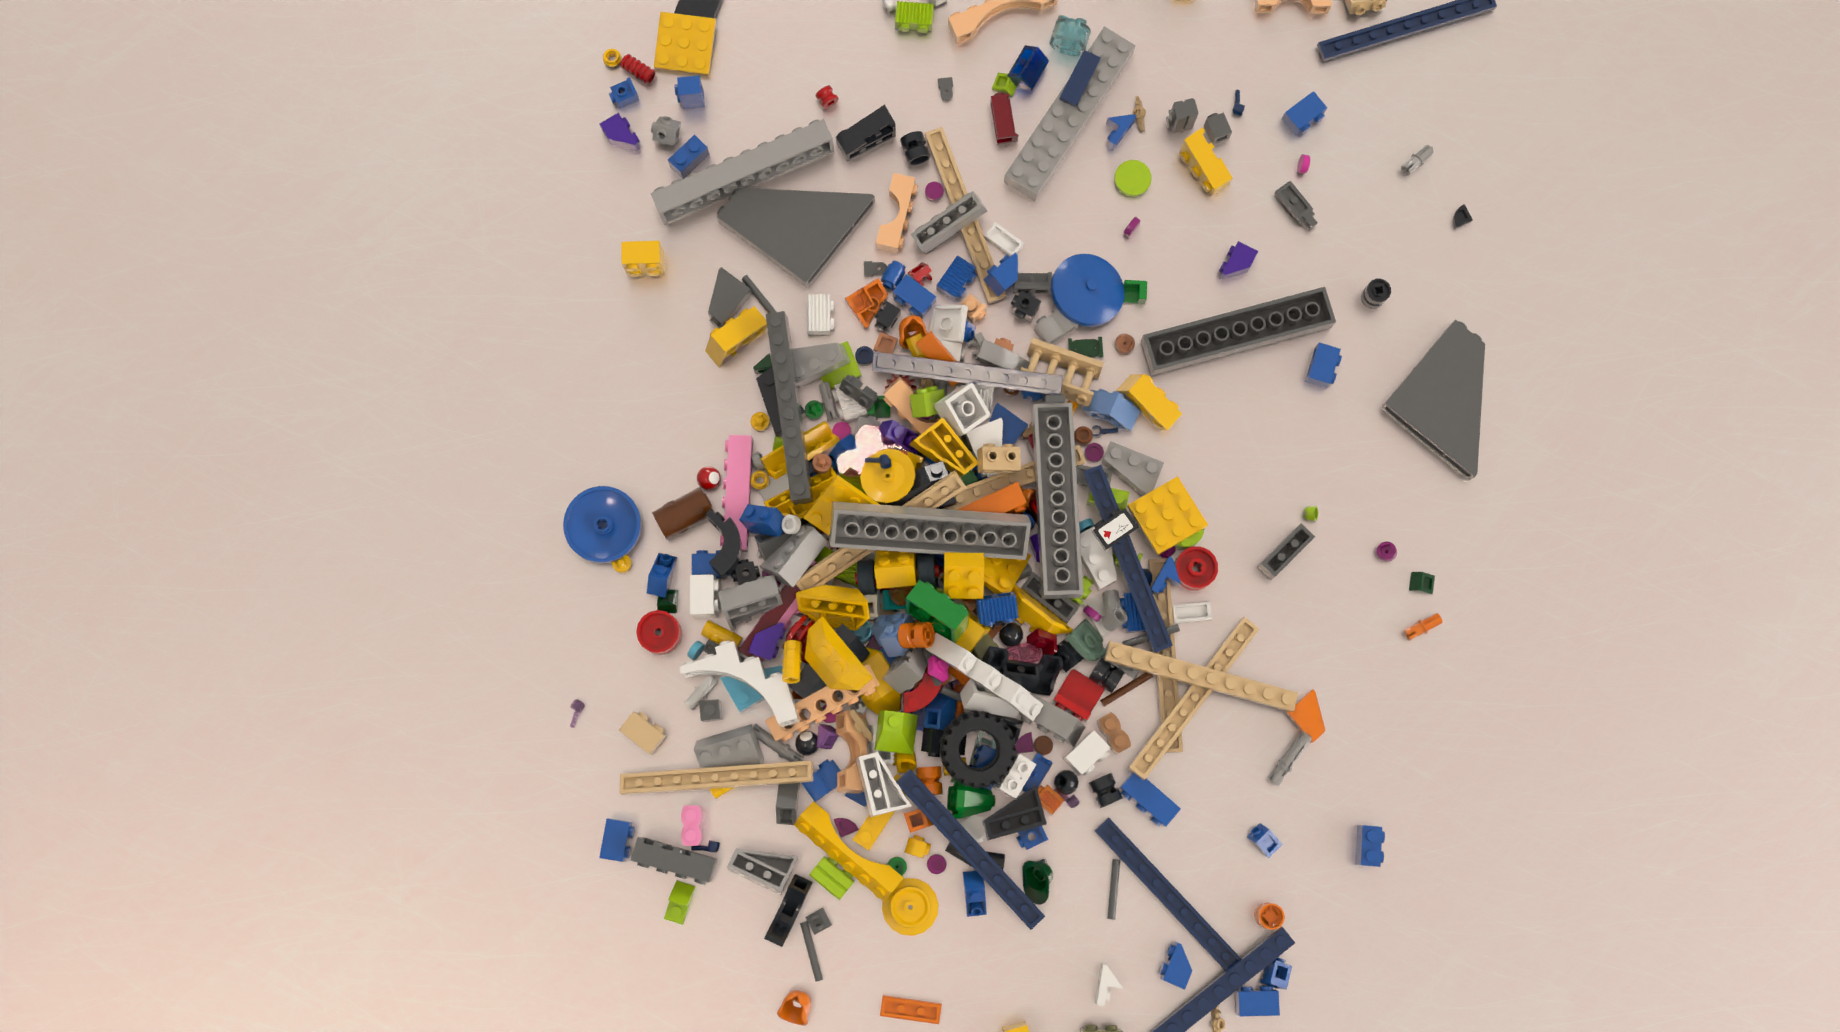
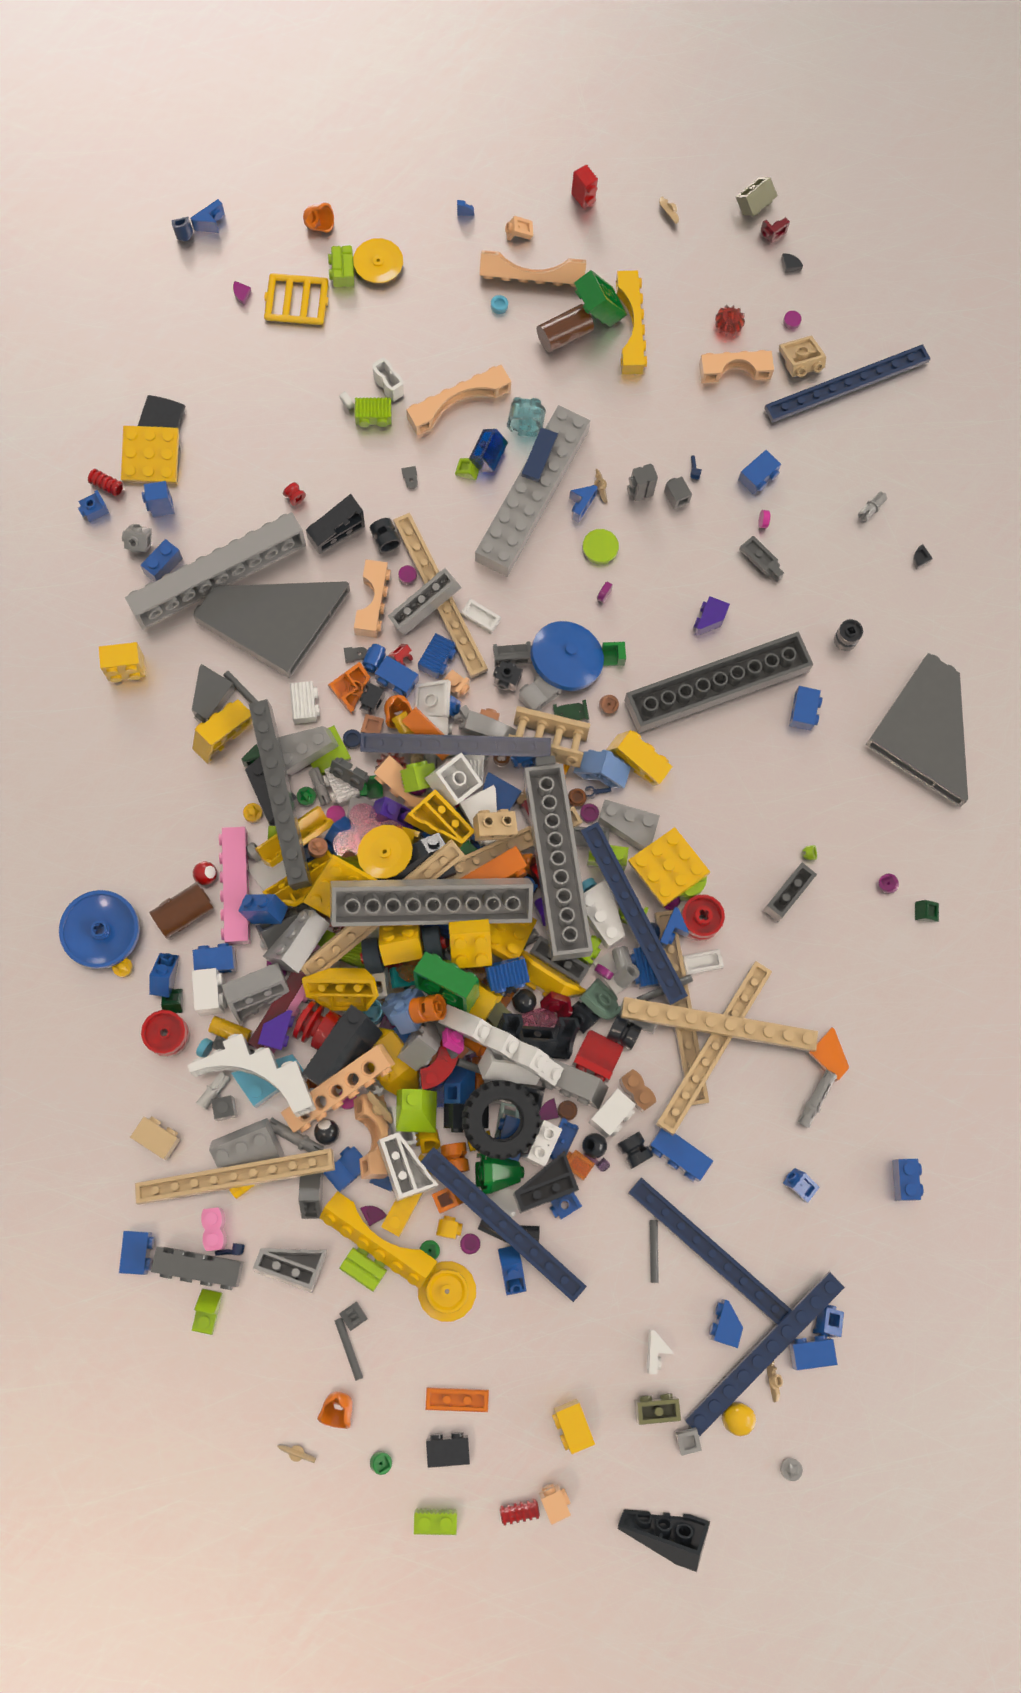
camera: 10 degrees left, 5 degrees down
clear purple hand [570,699,585,728] -> none
dark purple slope [599,113,640,151] -> none
yellow plate [603,49,622,67] -> none
black arch [705,509,742,580] -> none
black brick [732,559,760,585] -> none
yellow plate [750,471,770,490] -> none
black arch [764,874,813,947] -> none
white tile [782,514,801,534] -> none
yellow axle [782,640,802,684] -> none
yellow wedge [805,617,873,690] -> none
medium lavender slope [817,724,839,749] -> none
dark blue hand [864,454,891,469] -> none
blue slope [983,252,1018,297] -> none
dark red window [990,92,1019,145] -> none
dark green piece [1022,859,1053,905] -> none
brick [1092,508,1139,551] -> none
reddish brown bar [1100,672,1153,707] -> none
yellow wedge [1179,127,1233,196] -> none
orange wheel [1254,902,1285,930] -> none
orange axle [1404,613,1443,641] -> none

